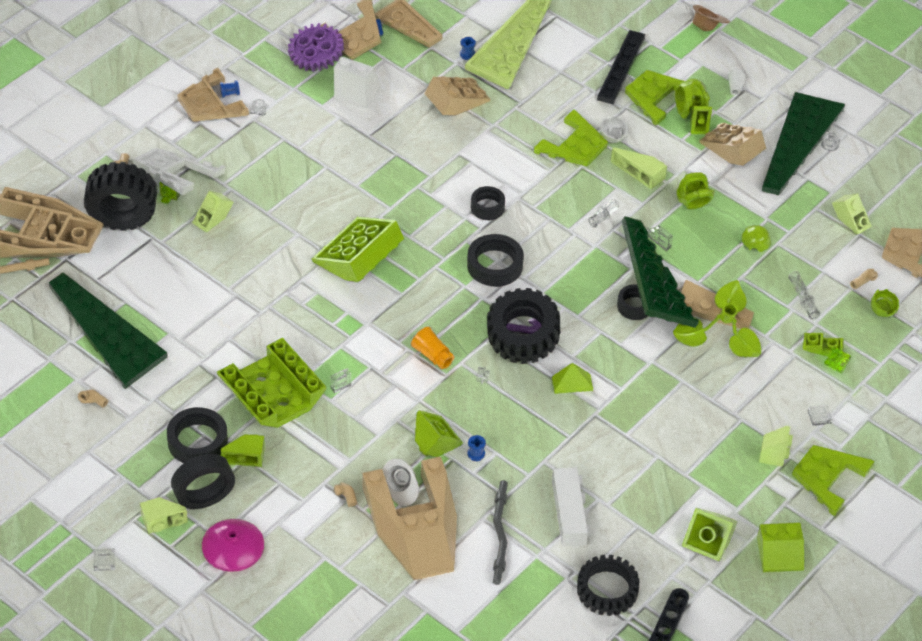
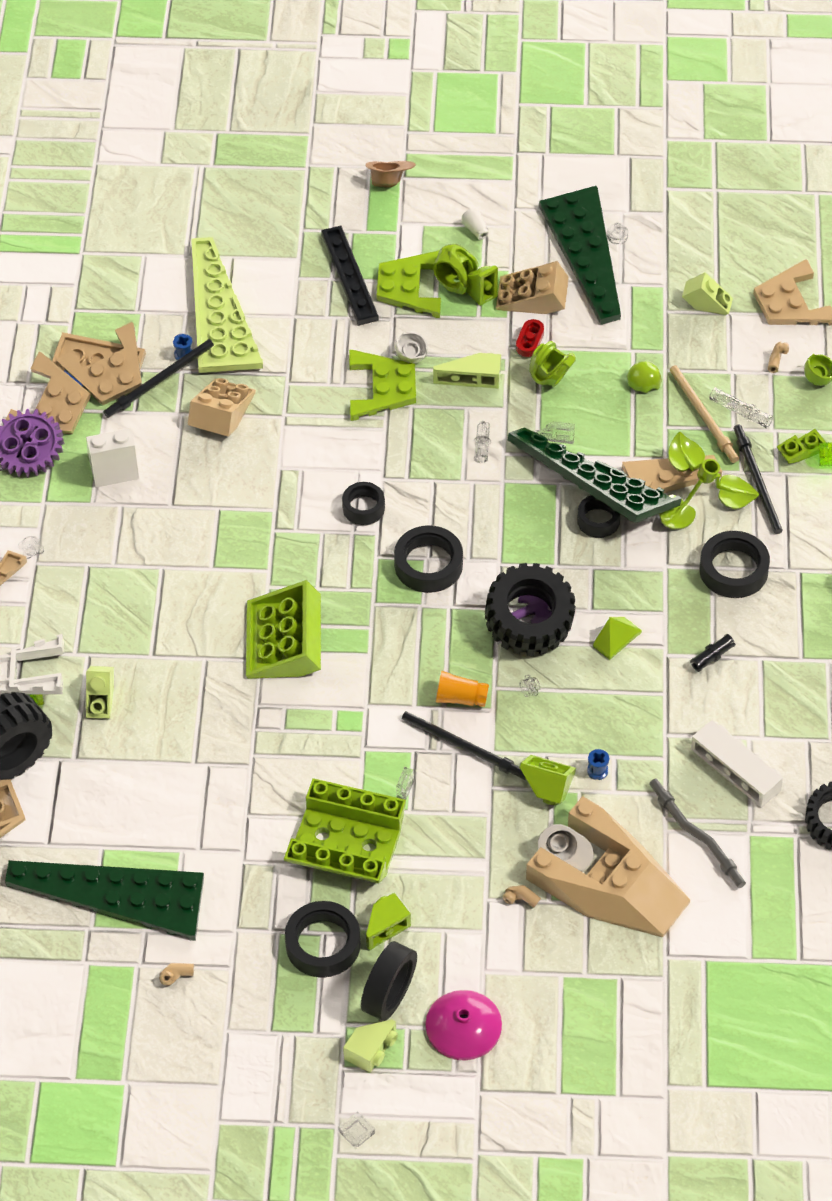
camera: 35 degrees left, 5 degrees up
none -> tan wing [56,322,142,405]
none -> black bar [103,339,214,418]
none -> black bar [402,711,526,780]
none -> red plate [516,319,544,357]
none -> tan bar [669,365,739,463]
none -> black pin [690,634,736,672]
none -> black tyre [699,531,770,598]
none -> black bar [733,424,783,534]

